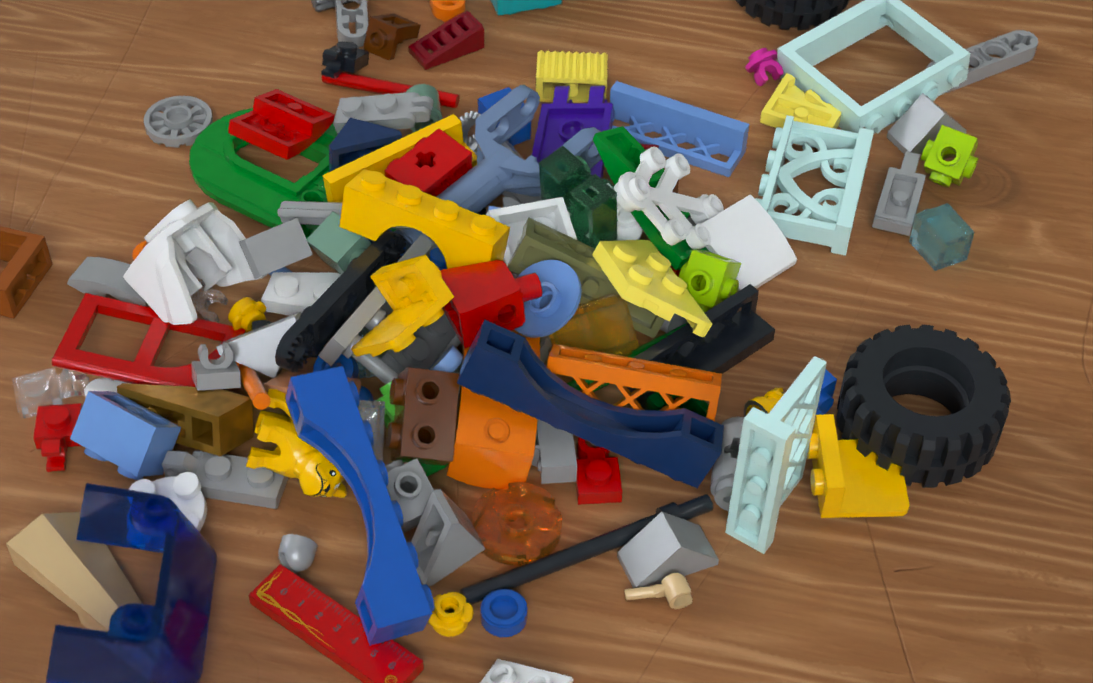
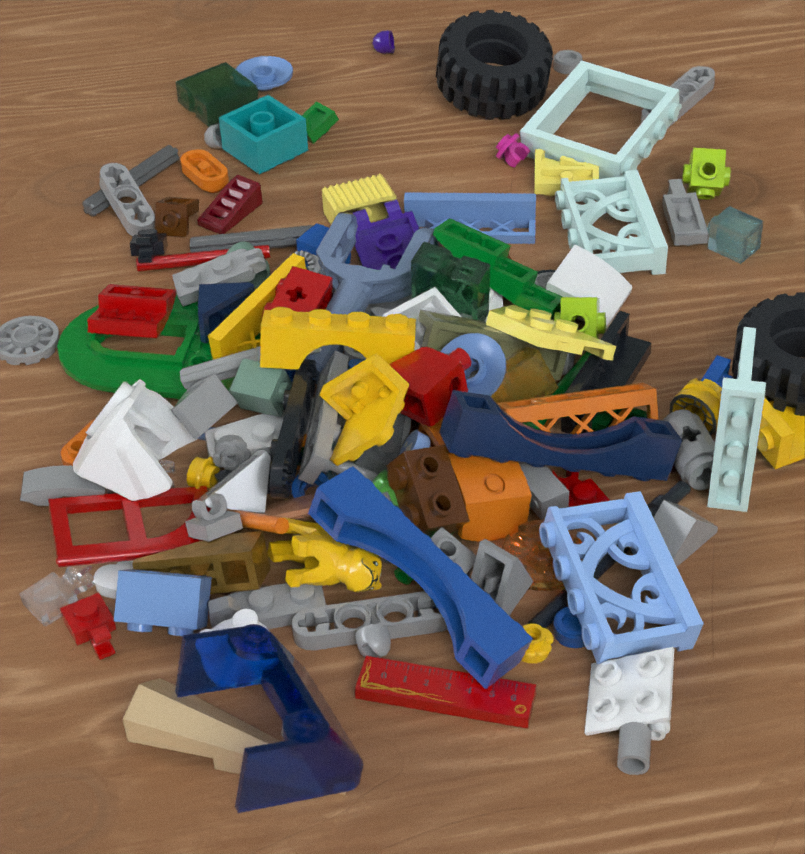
camera: 20 degrees left, 5 degrees down
white plant [614,146,724,250] -> none
tan hand [625,573,692,609] -> none
light grey slope [887,93,967,154] -> none
none -> dark grey axle [190,225,313,253]
none -> light grey plate [212,435,251,471]
none -> light grey beam [292,591,448,650]
none -> light blue fence [539,491,704,664]

